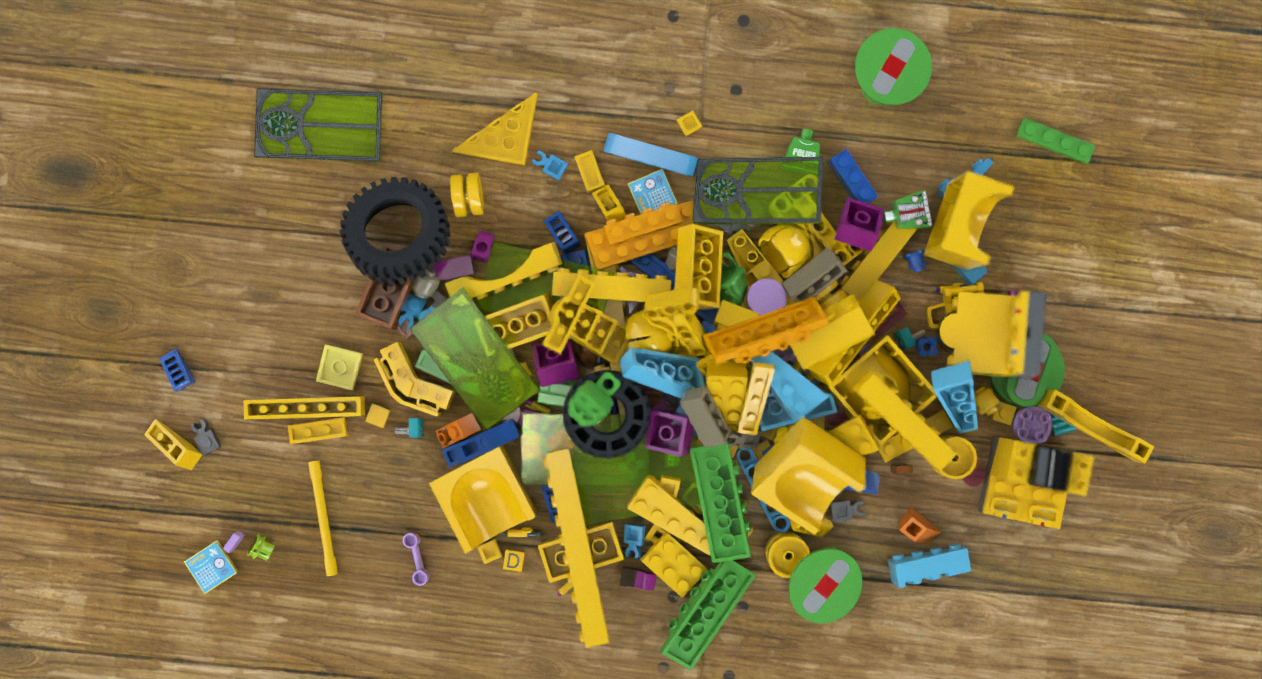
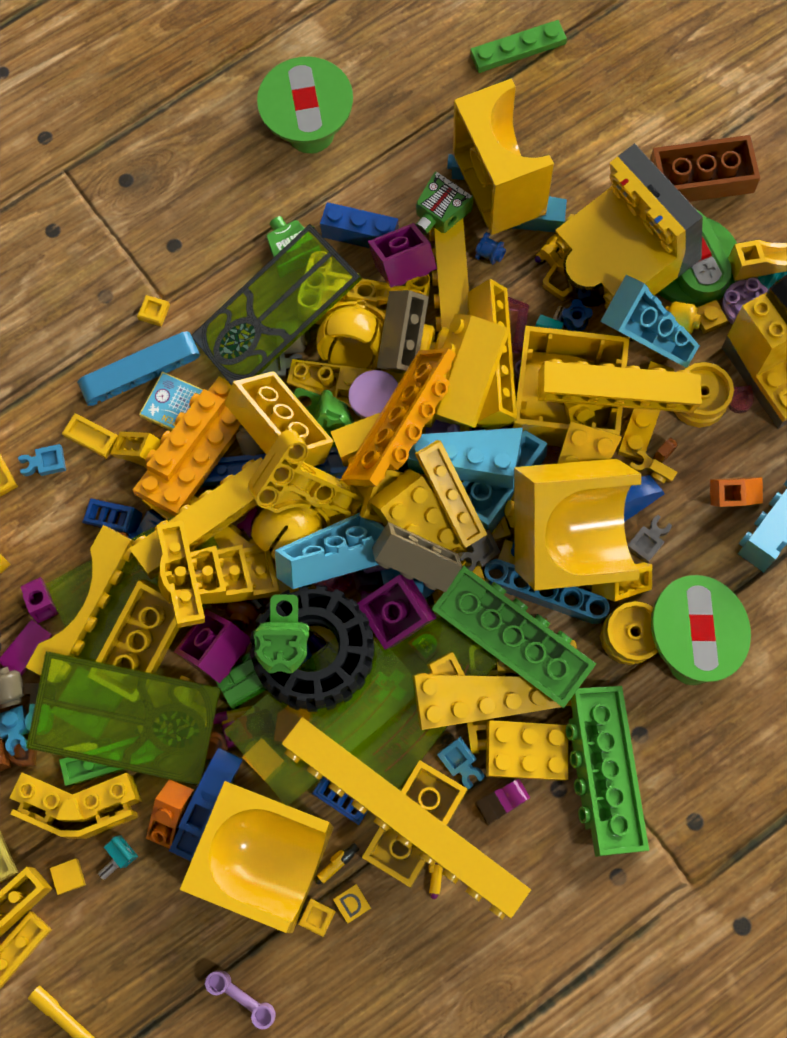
camera: 30 degrees left, 15 degrees down
none -> yellow plate [629,450,677,484]
none -> dark orange brick [650,135,760,202]

